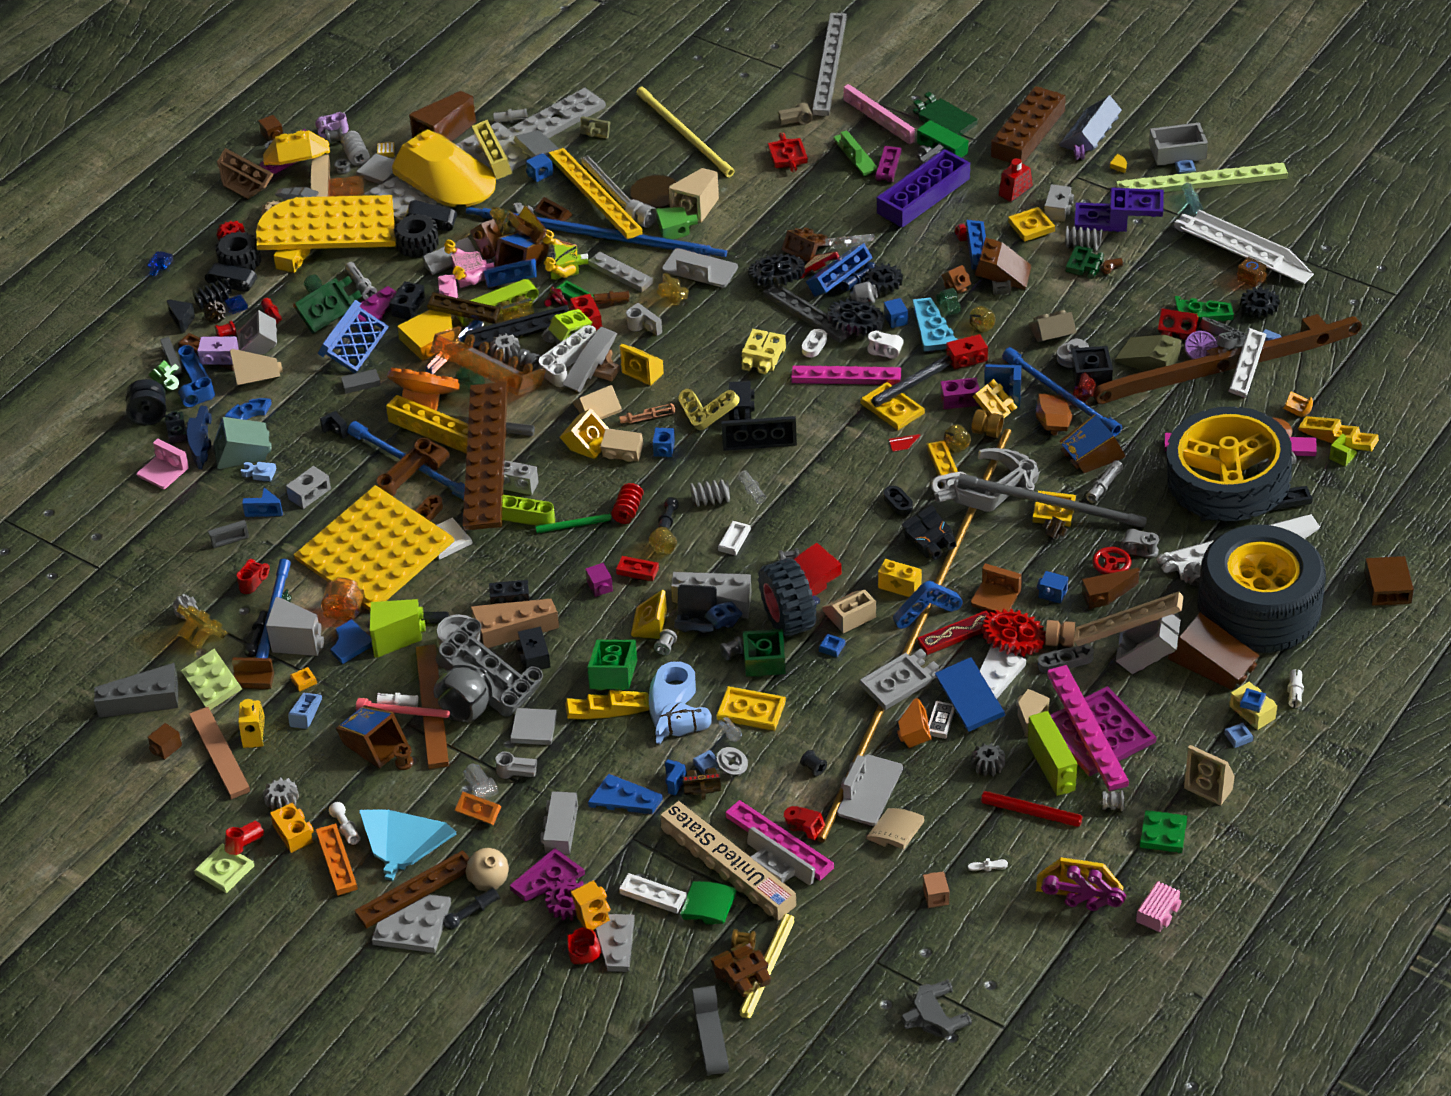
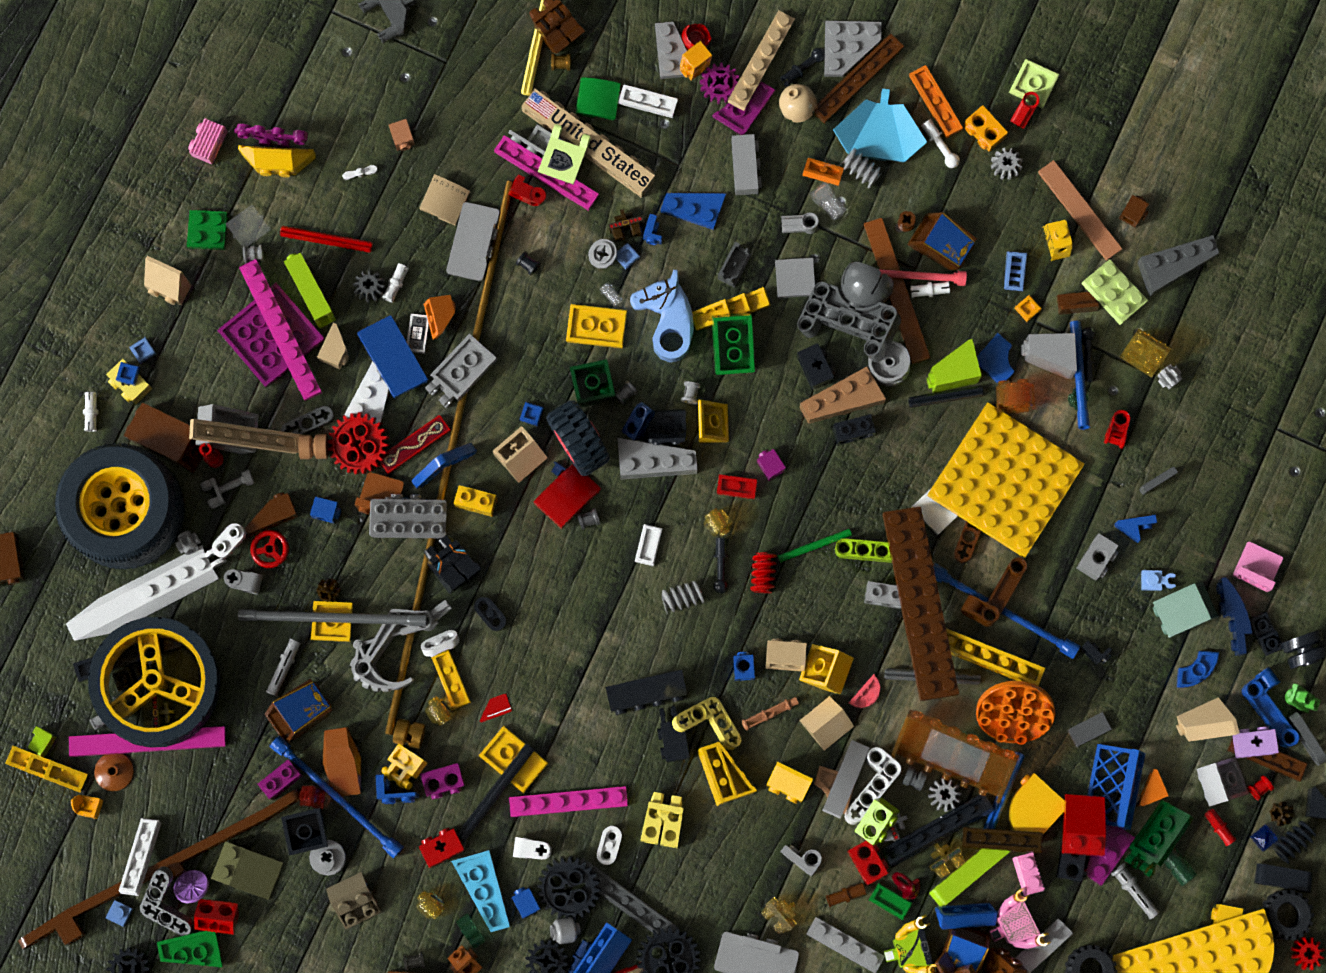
camera: 170 degrees right, 35 degrees up
clear pin [738,470,766,504] -> none
none -> white plate [212,524,246,558]
none -> clear piece [226,205,271,247]
none -> magenta brick [258,759,303,801]
none -> light grey bracket [369,494,447,538]
none -> white pin [382,264,409,303]
none -> yellowish green flag [538,124,591,185]
none -> yellow wedge [697,742,757,806]
none -> dark grey hinge [718,242,752,288]
none -> tan plate [728,10,795,111]
none -> light grey piece [841,148,882,189]
none -> coral tile [848,674,880,708]
none -> red slope [1062,794,1106,857]
none -> orange slope [1136,769,1169,807]

